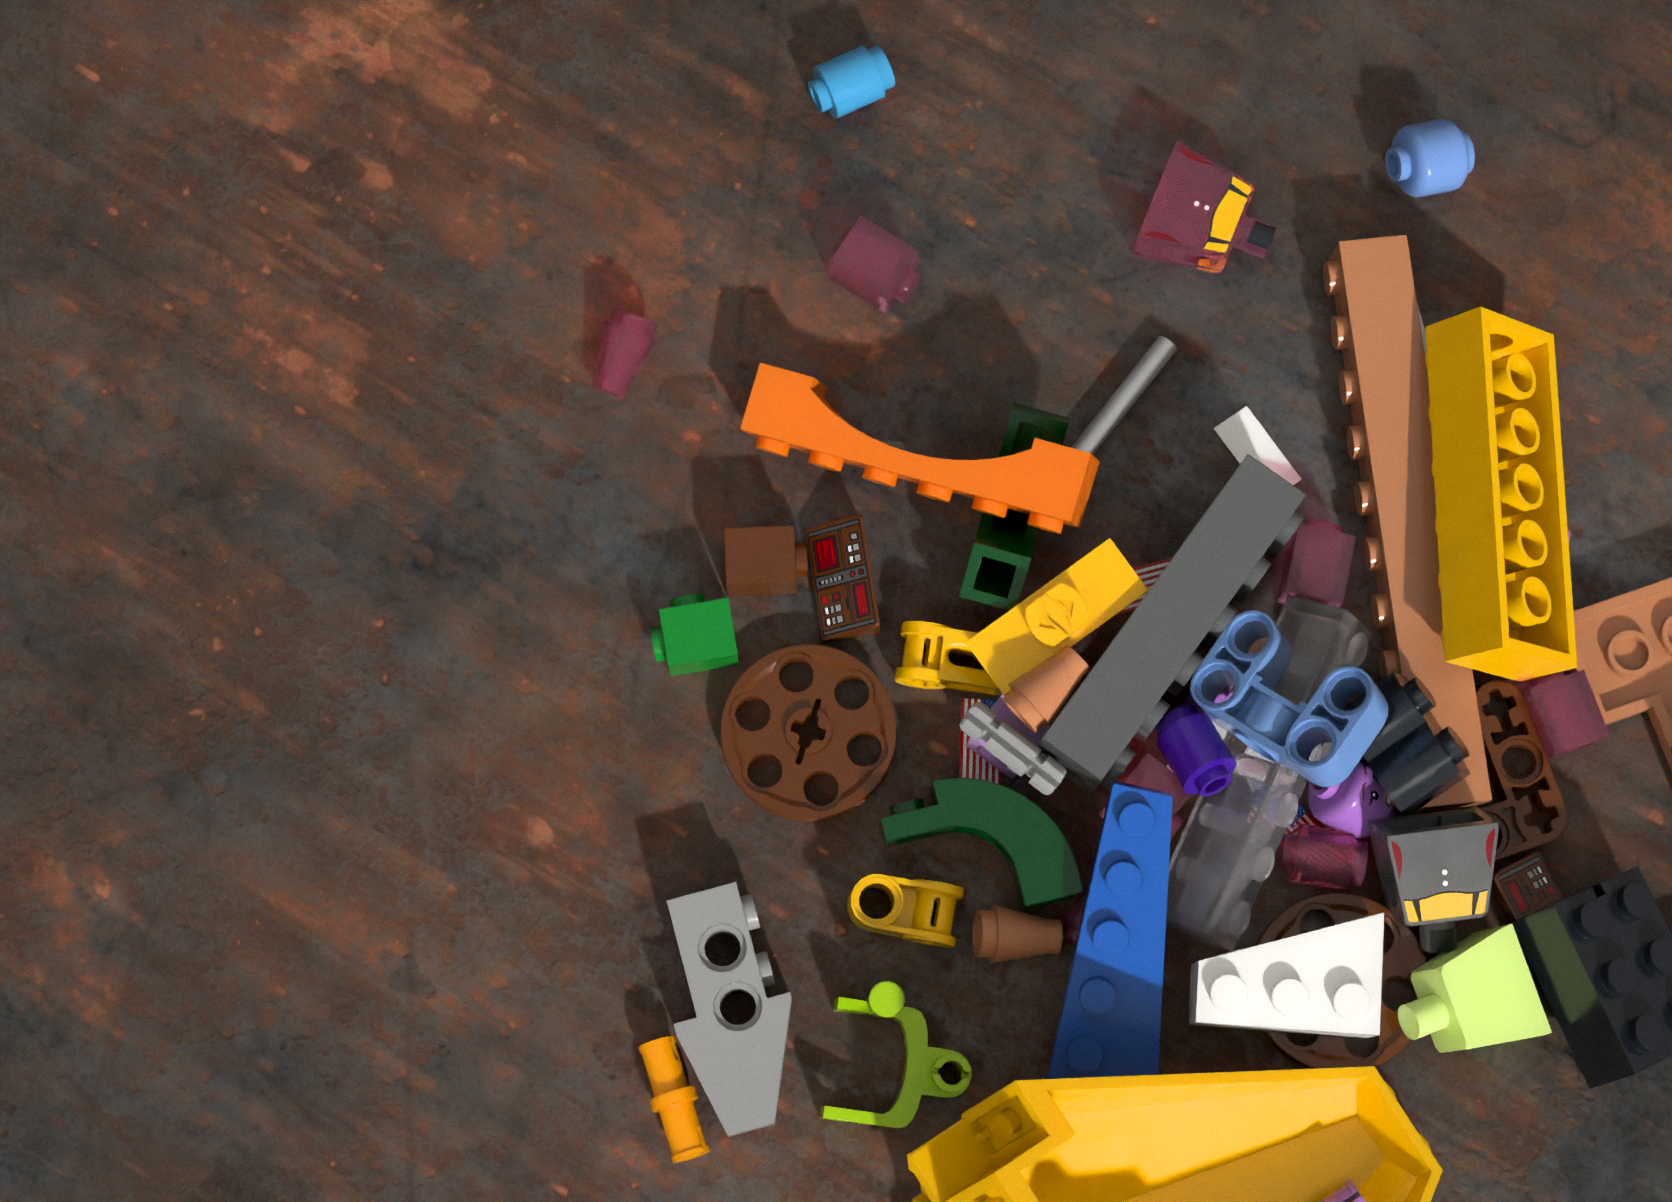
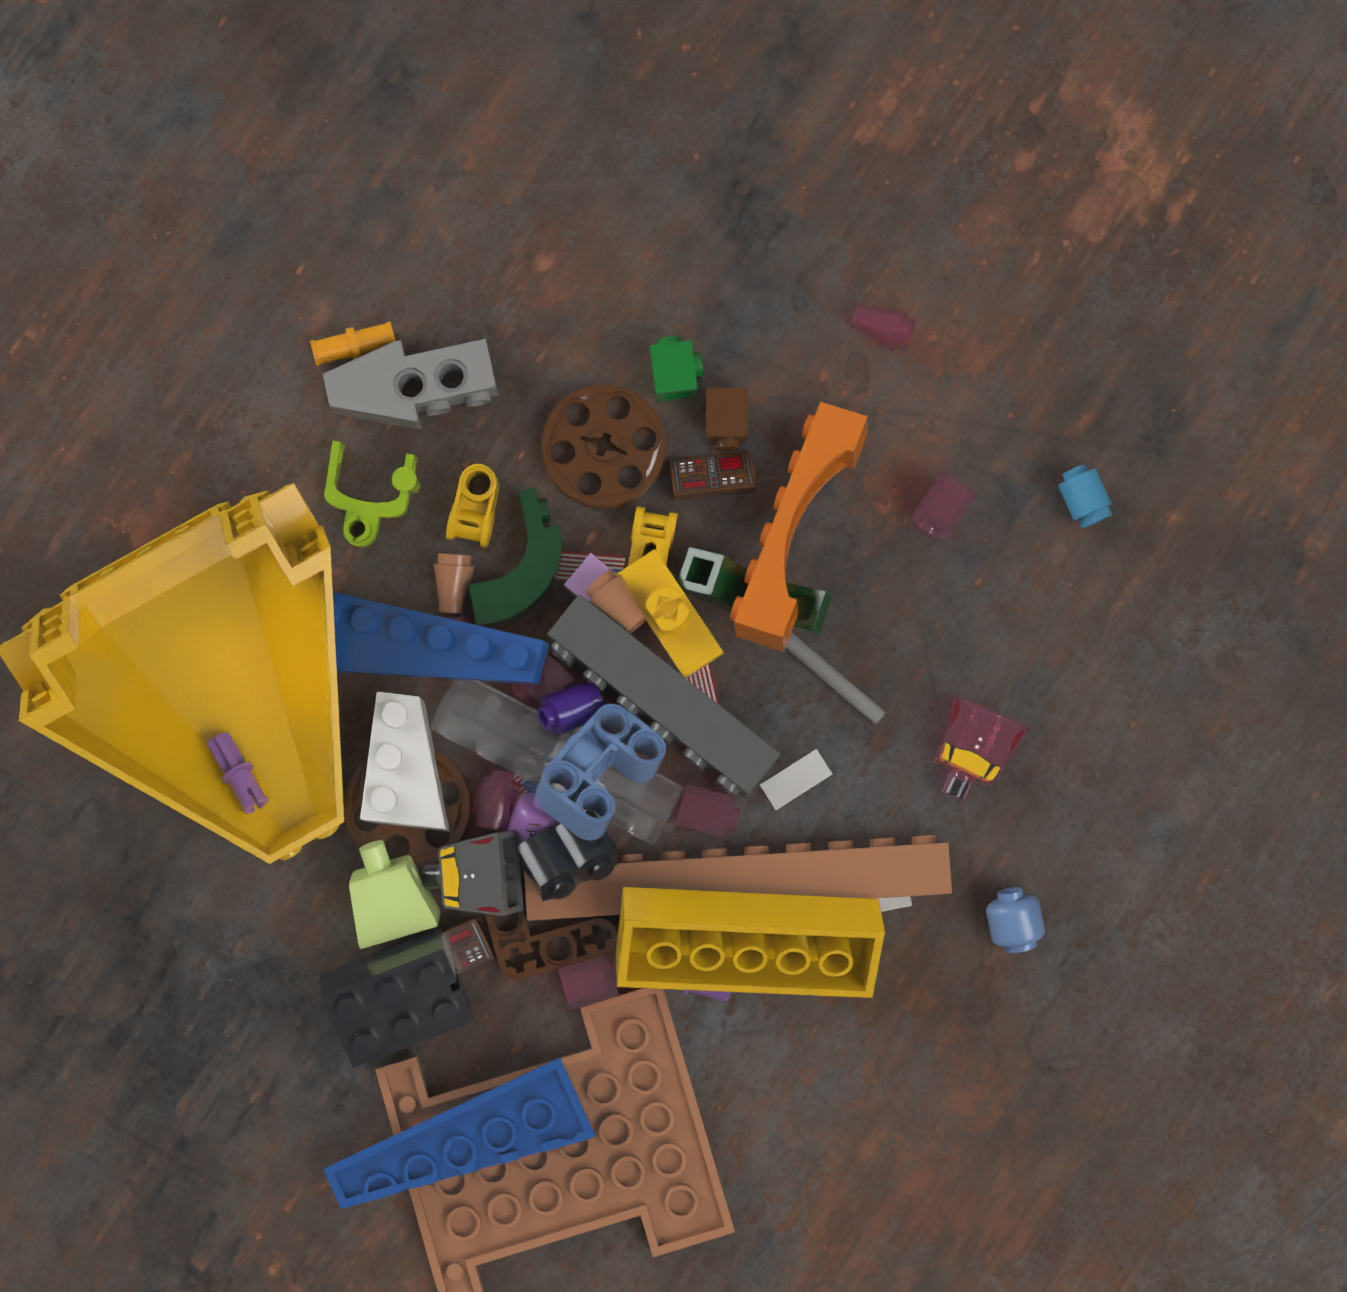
camera: 90 degrees right, 5 degrees up
light grey axle [959,702,1067,795] -> none

